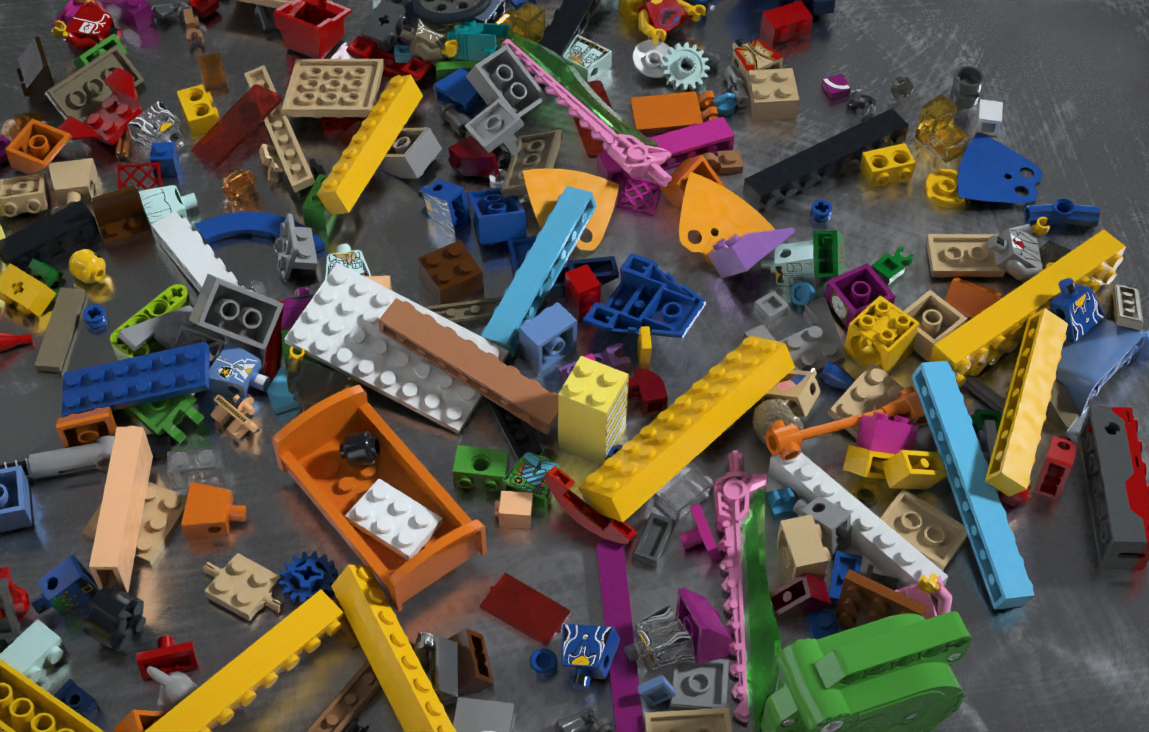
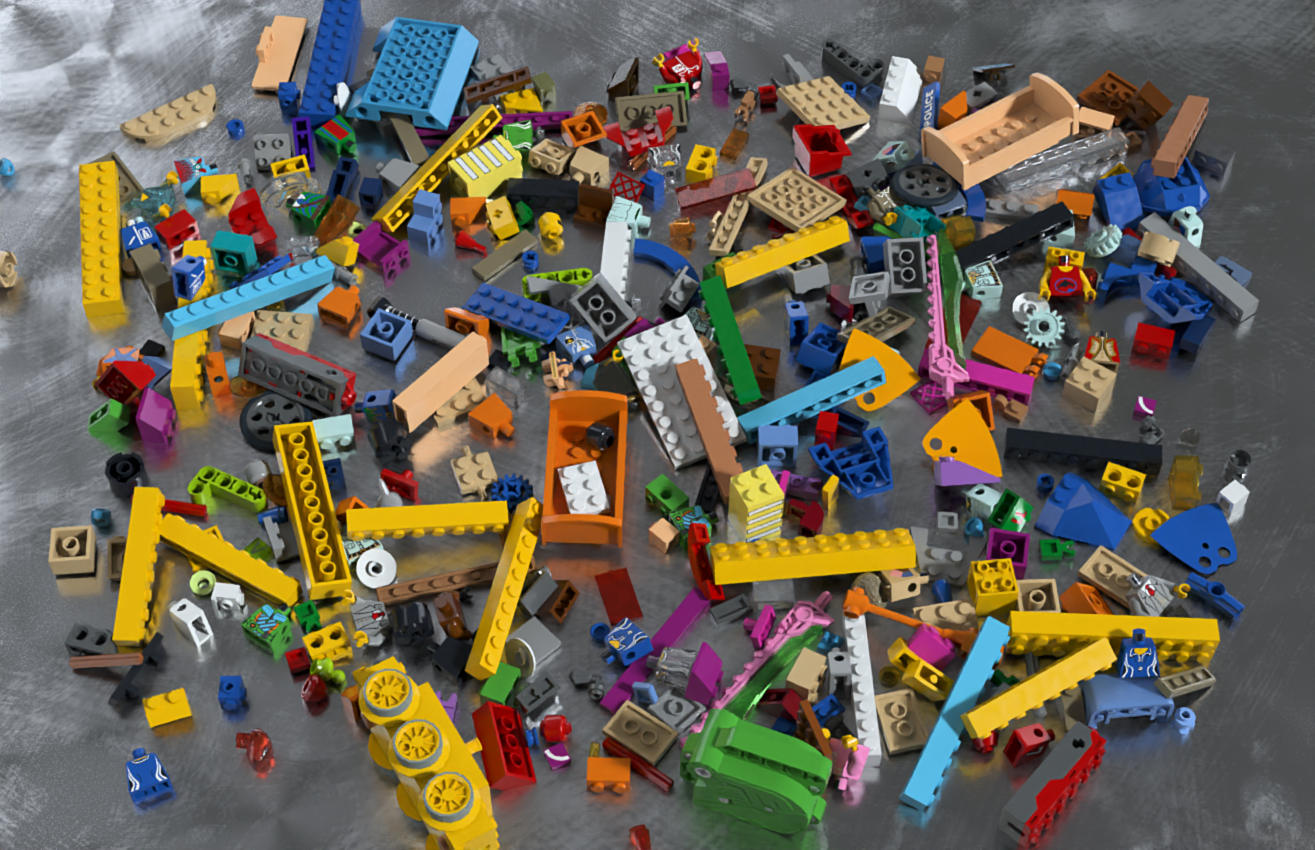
camera: 40 degrees right, 0 degrees up
none -> green brick [699,275,762,405]
none -> blue wedge [1034,472,1132,551]

